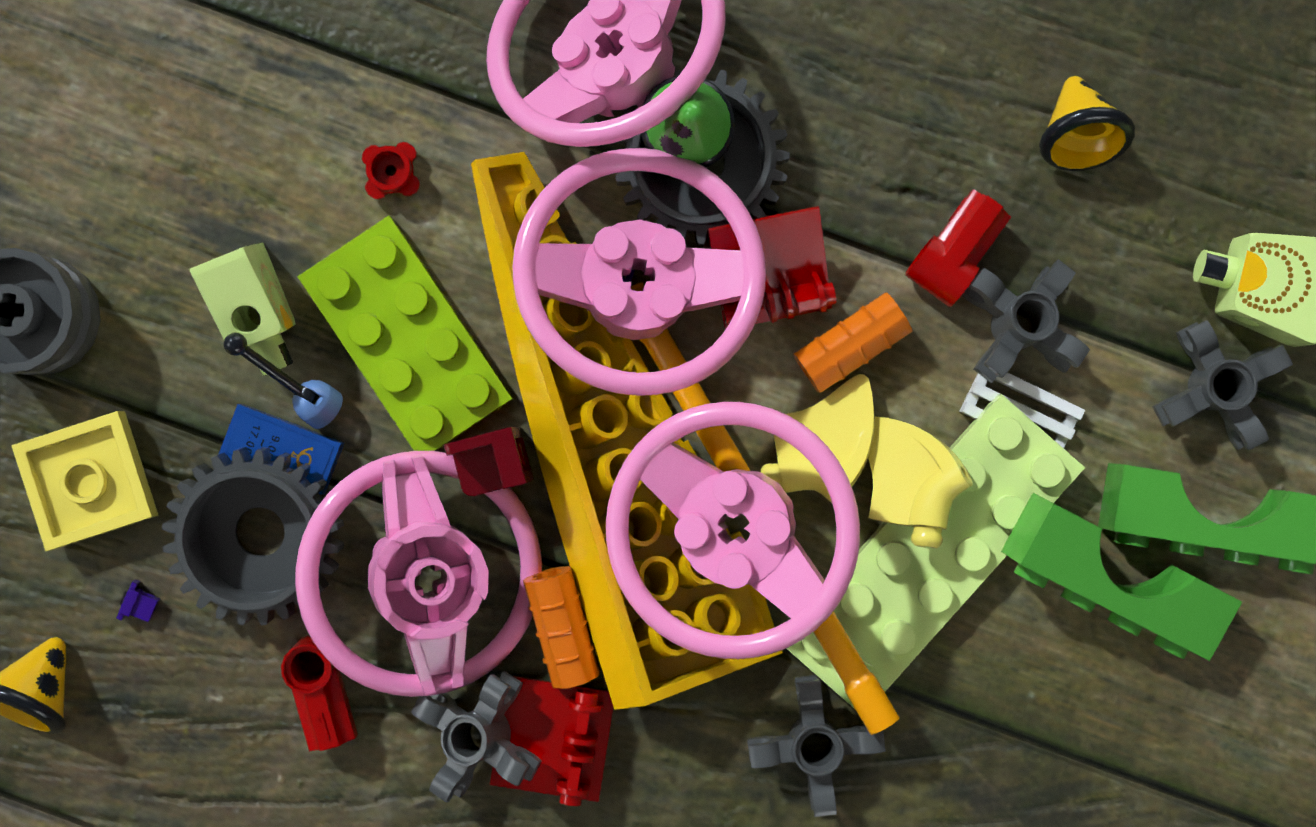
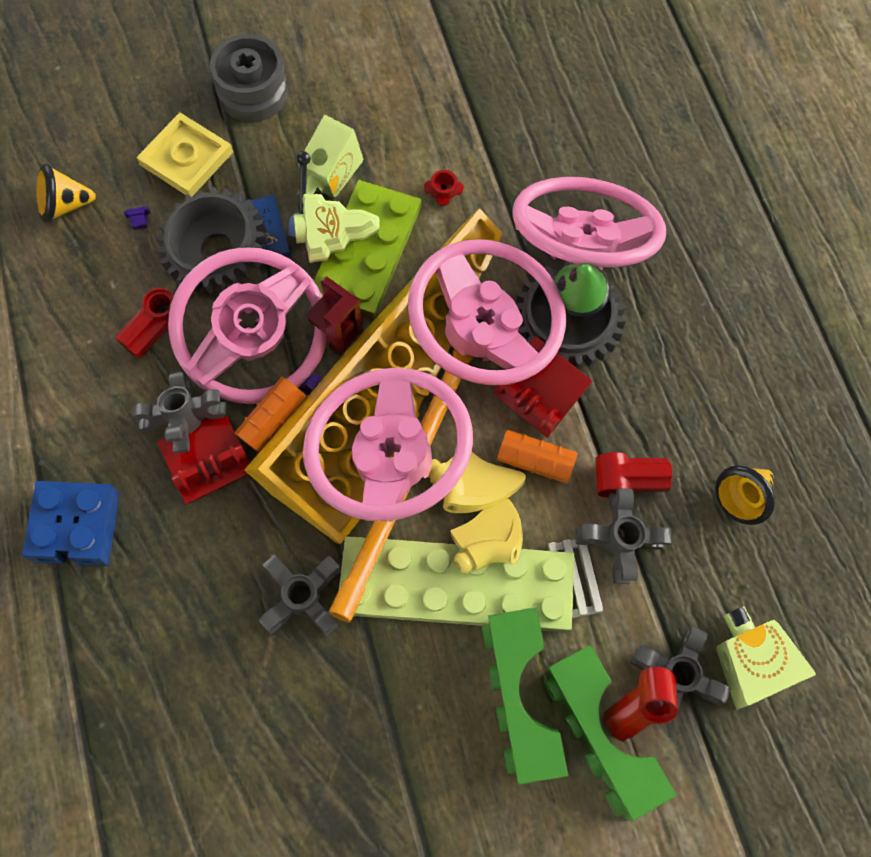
camera: 50 degrees right, 20 degrees down
none -> yellowish green rock [294,194,380,263]
none -> dark purple piece [301,373,322,396]
none -> red piece [603,667,678,742]

